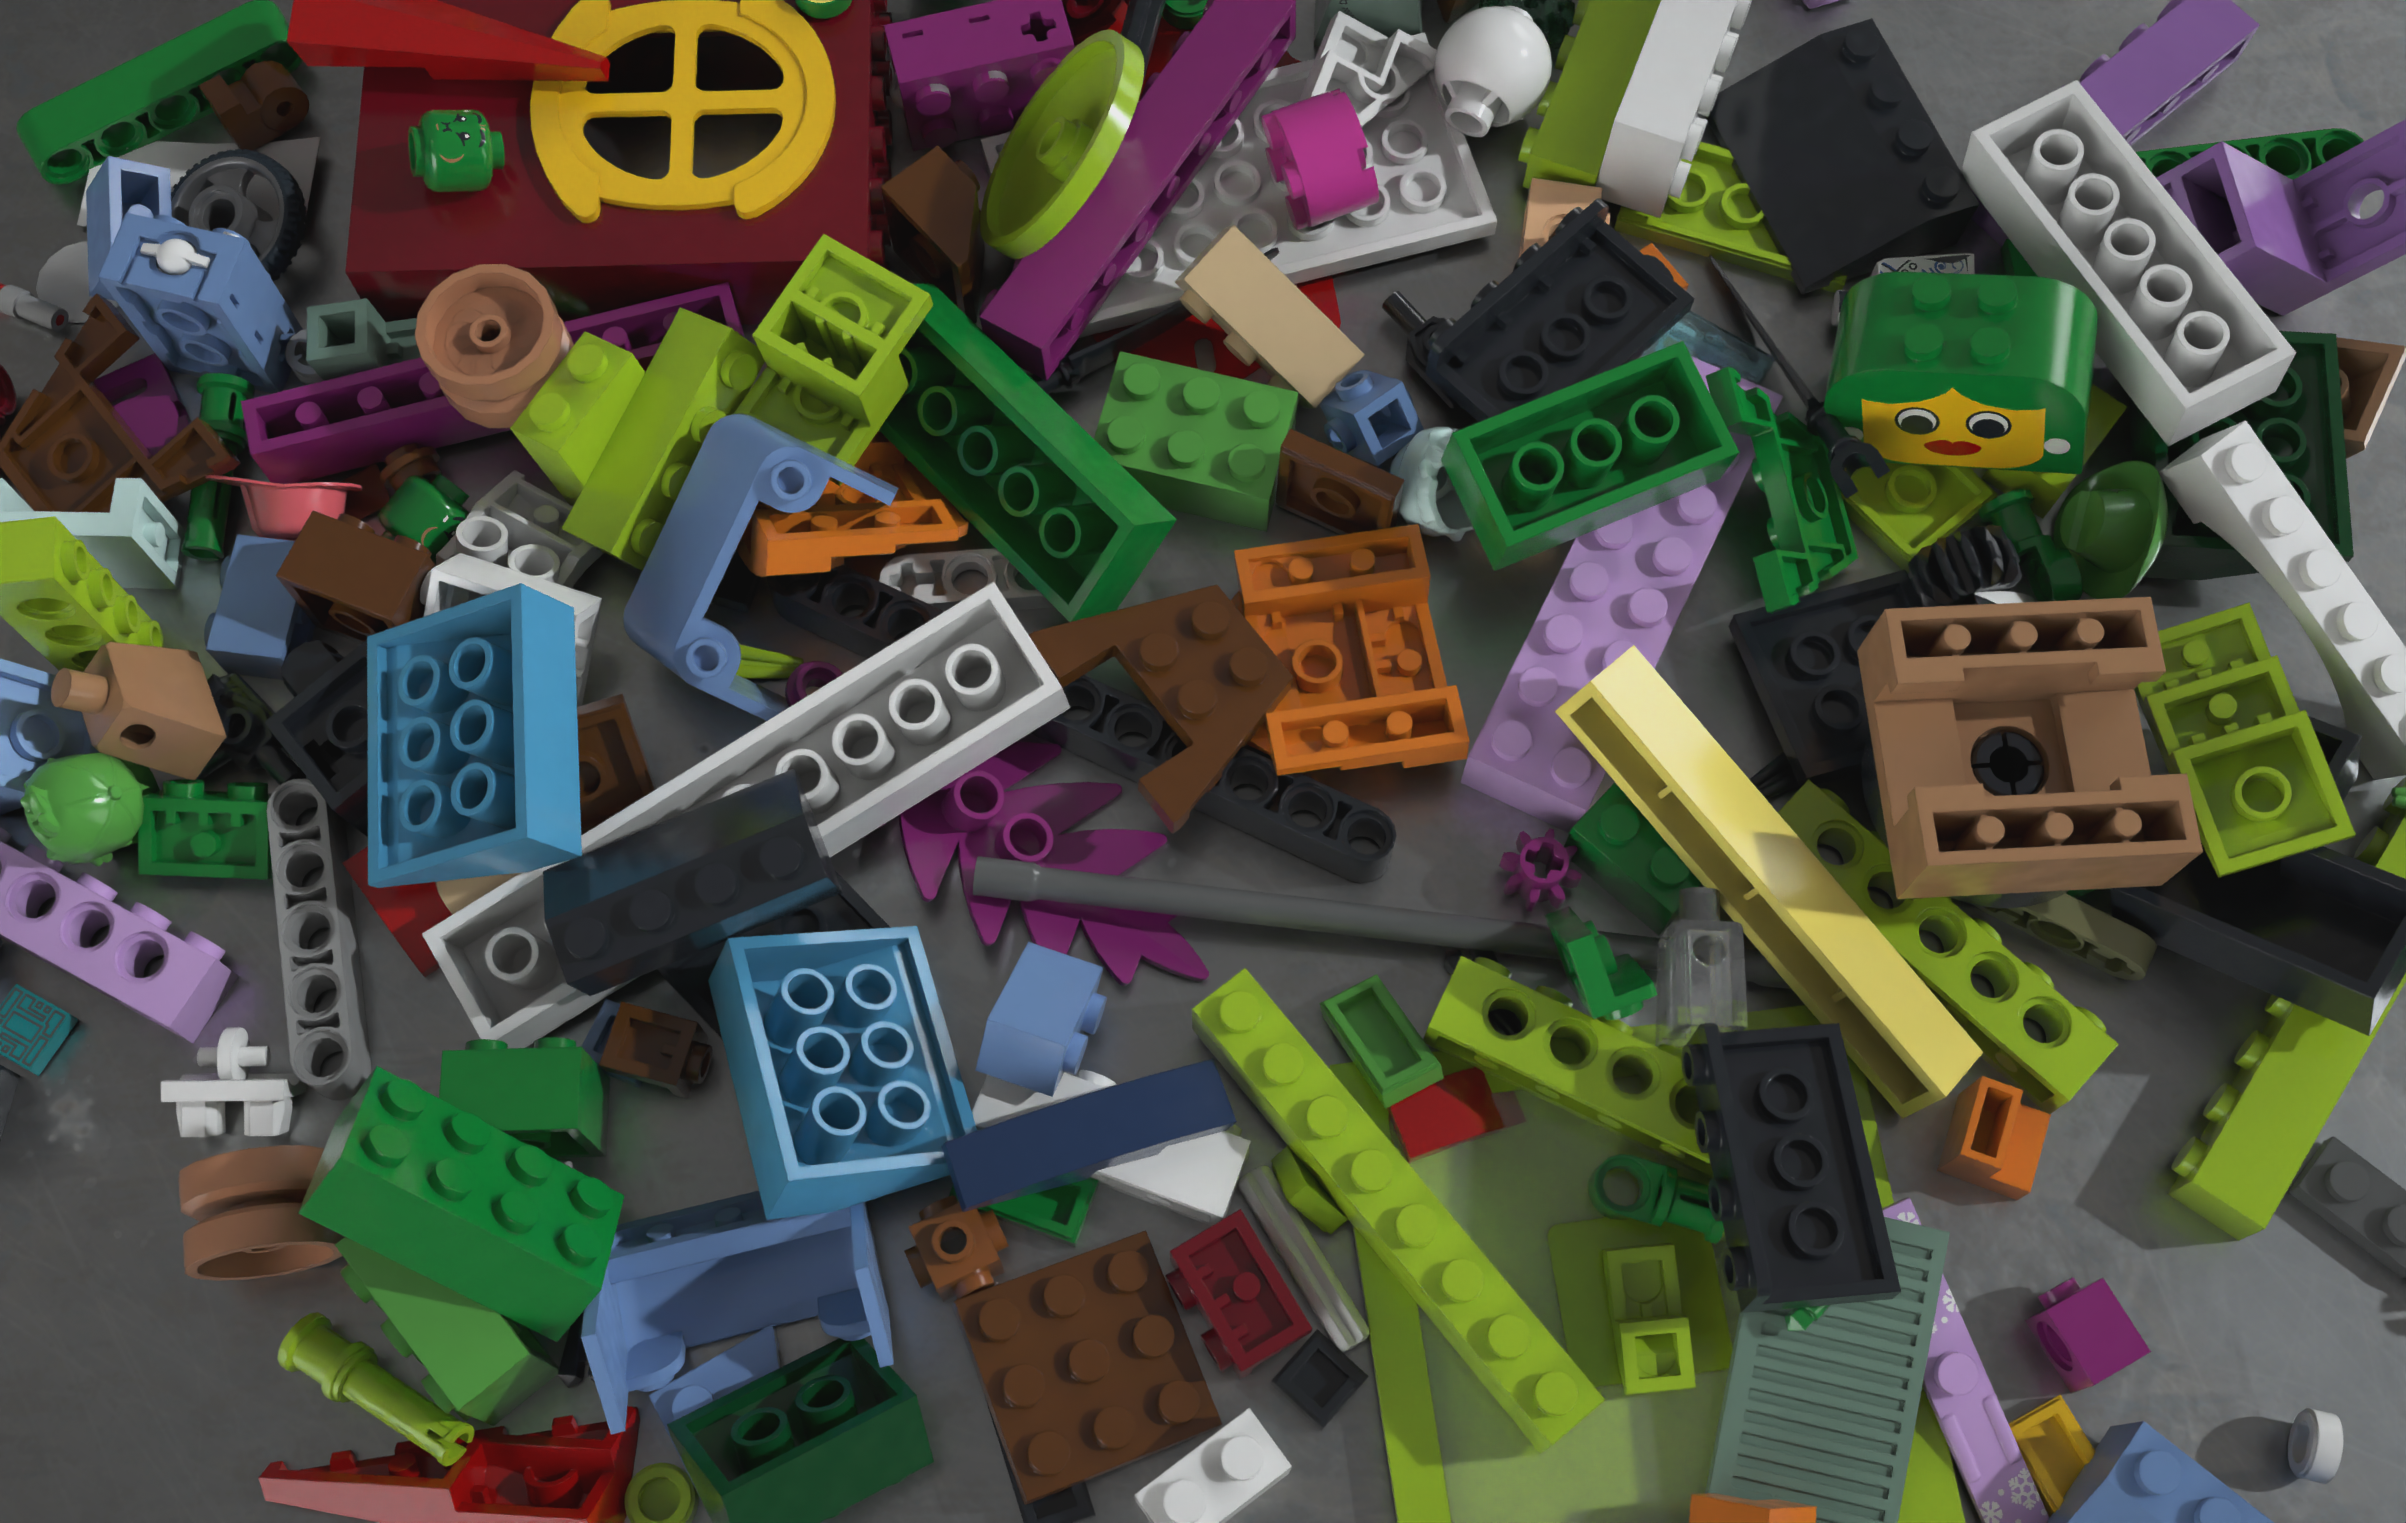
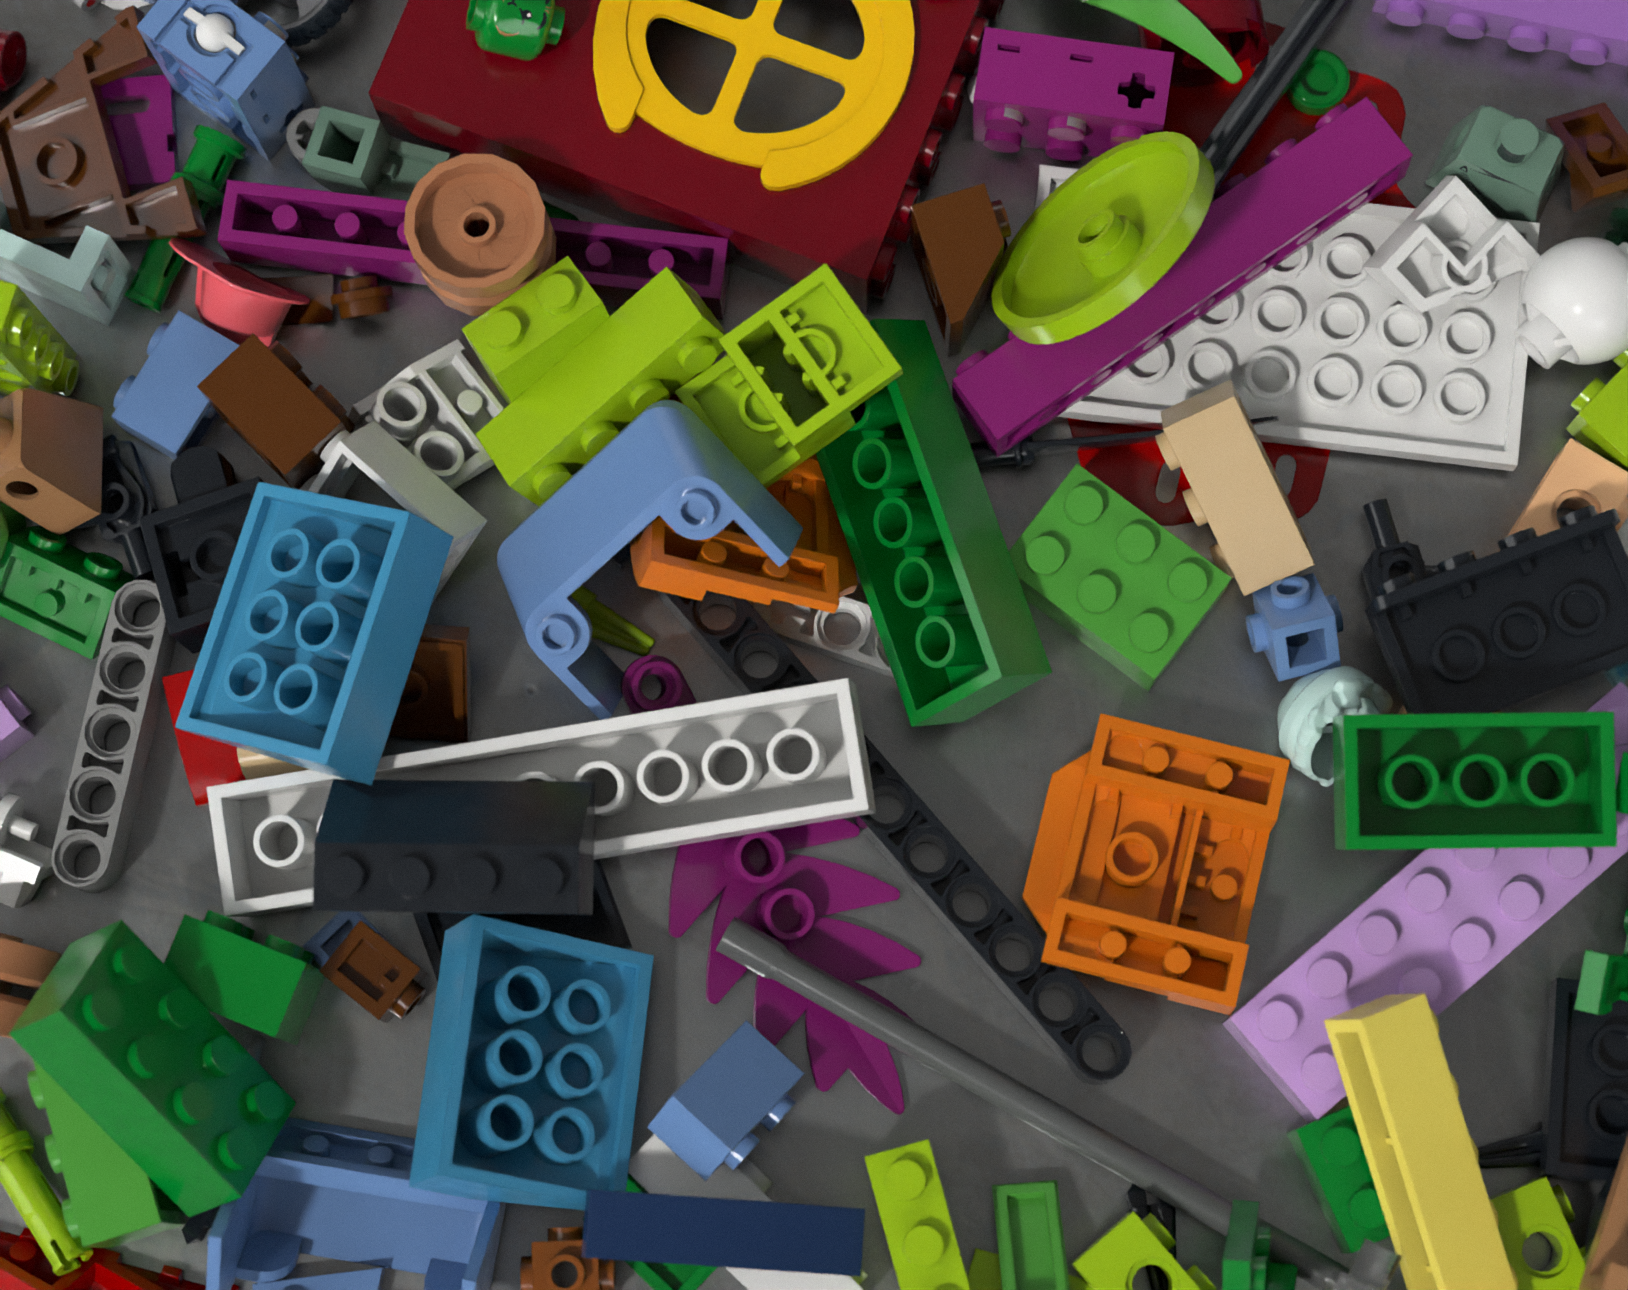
camera: 30 degrees right, 10 degrees up
green head [379,473,470,564] -> none
reddish brown wing [1029,584,1293,834] -> none
dark pink brick [1261,88,1379,230] -> none
reddish brown tile [1275,429,1405,535] -> none
magenta gear [1499,828,1582,912] -> none

